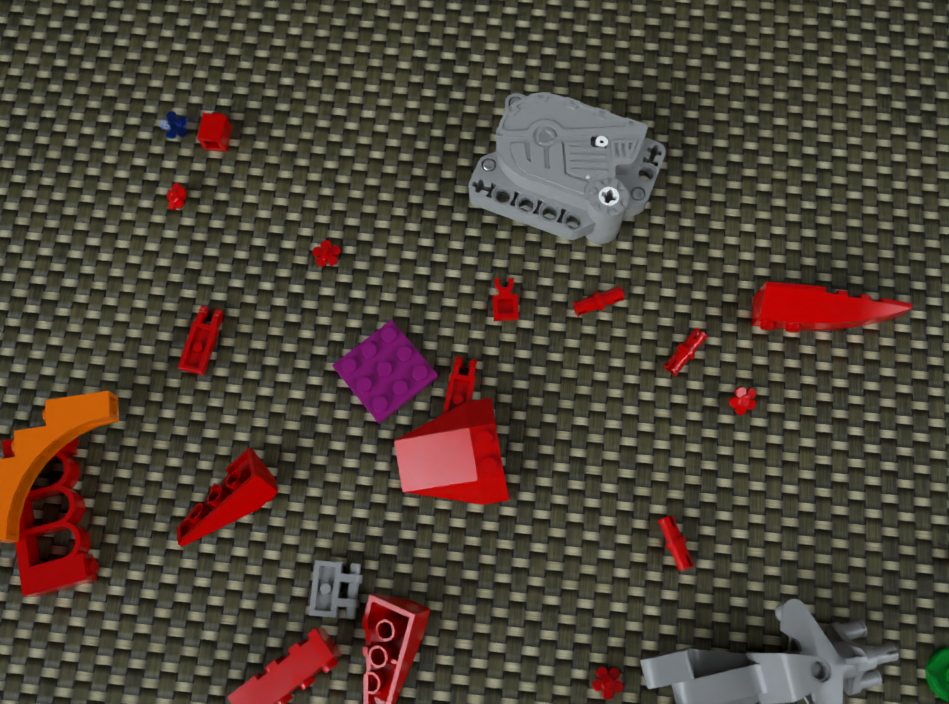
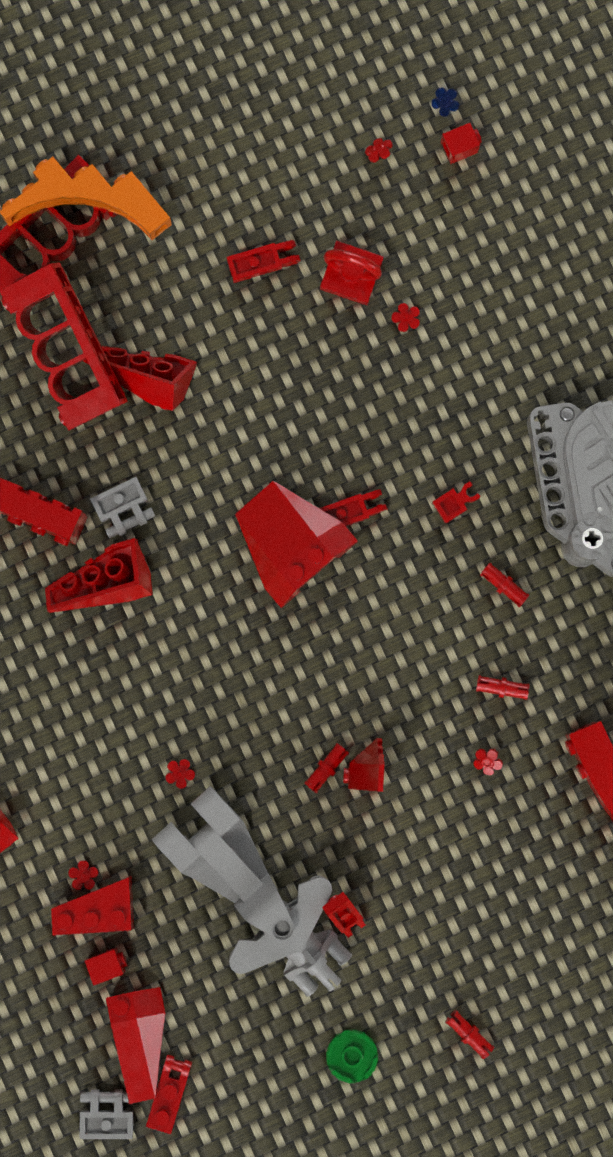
camera: 55 degrees right, 10 degrees up
magenta plate [332,320,438,424] -> none
none -> red fence [0,262,128,431]
none -> red tile [320,240,384,305]
none -> red hinge [322,892,366,938]
none -> red wedge [343,738,384,792]

